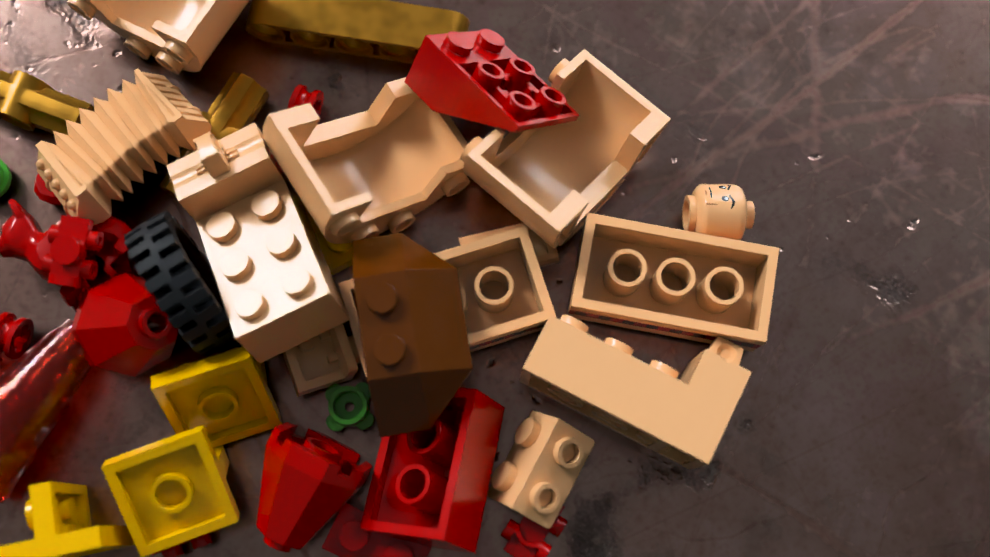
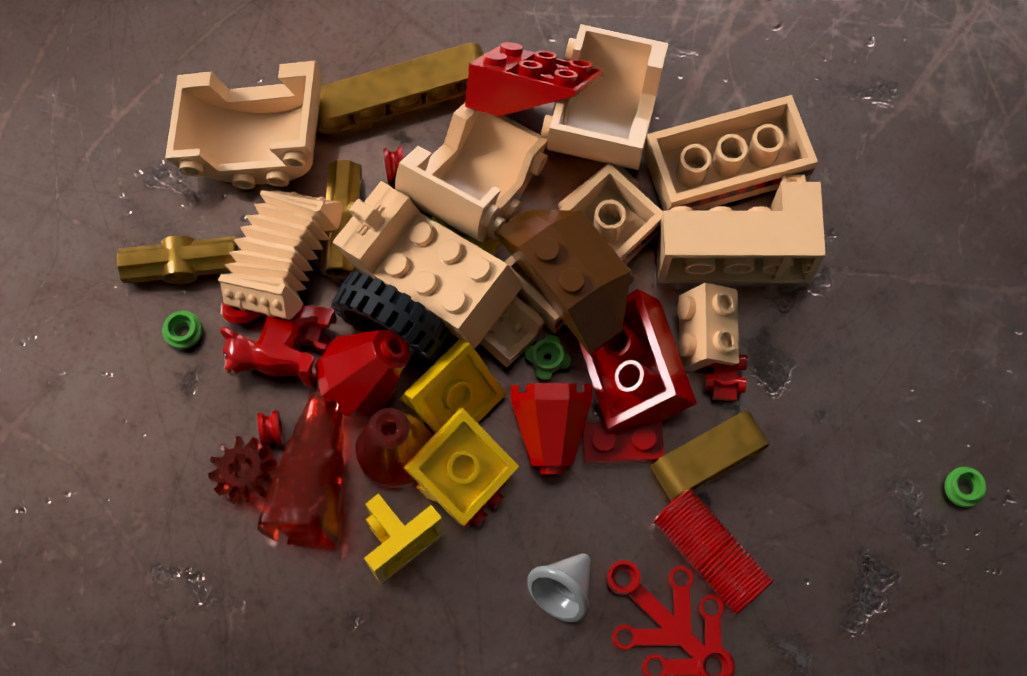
camera: 25 degrees left, 5 degrees down
red piece [41,215,104,289] -> none
light nougat head [682,184,755,240] -> none
none -> clear red cone [355,408,433,488]

